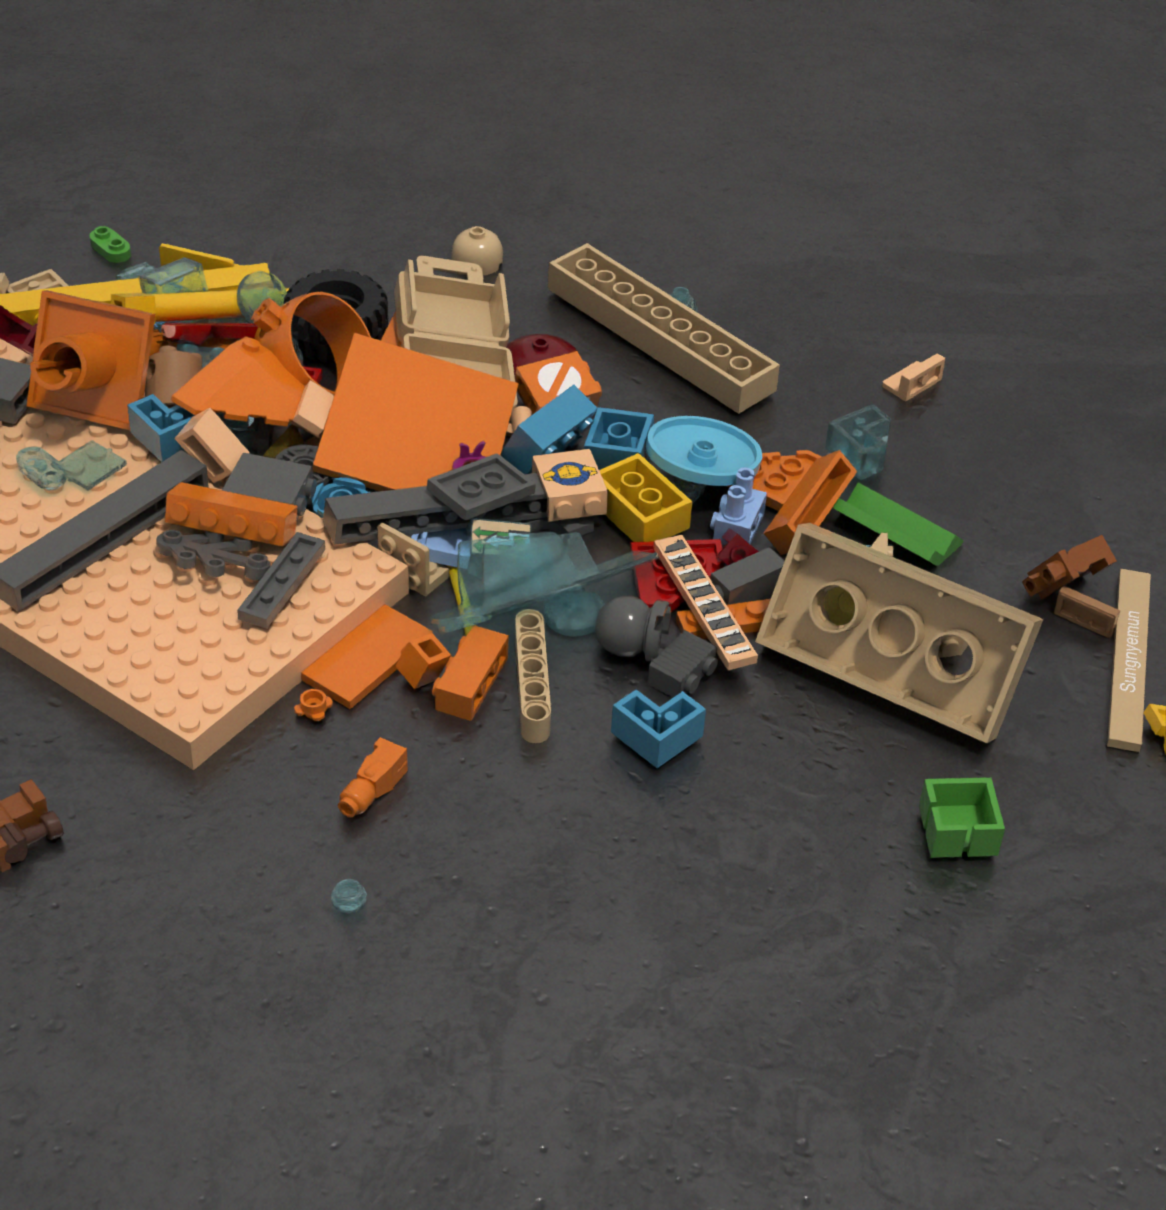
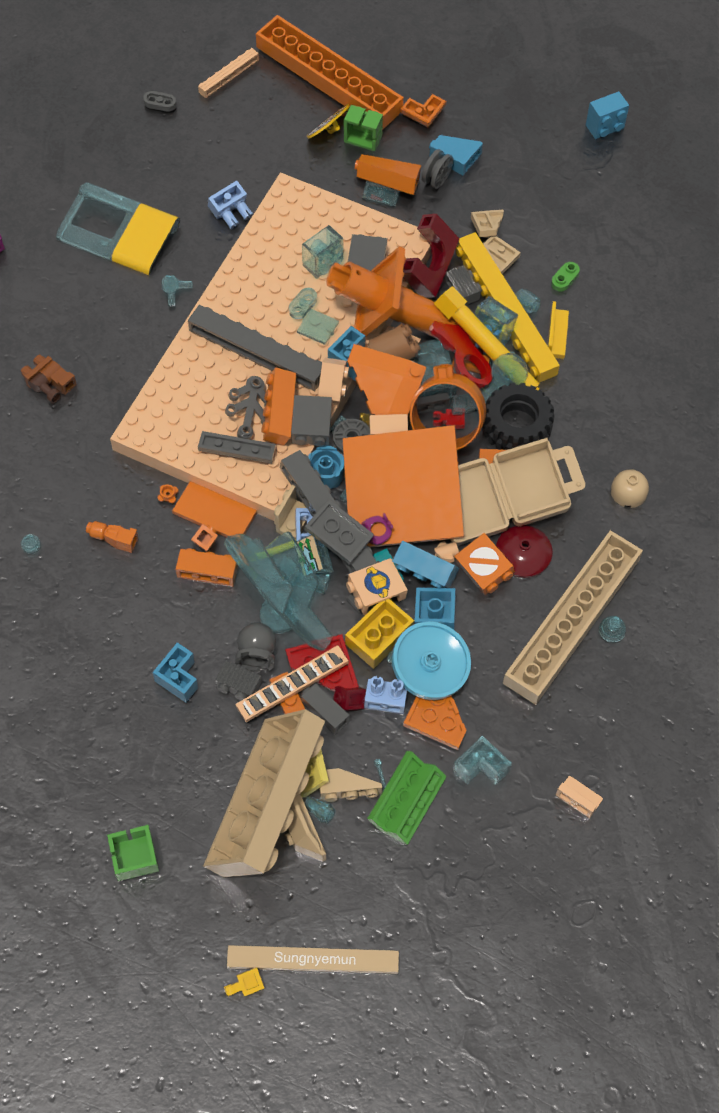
camera: 80 degrees right, 20 degrees up
tan beam [515,609,551,743] -> none
orange brick [763,450,857,555] -> none
dark orange hips [1022,535,1117,599] -> none
medium nougat plate [1054,586,1120,639] -> none

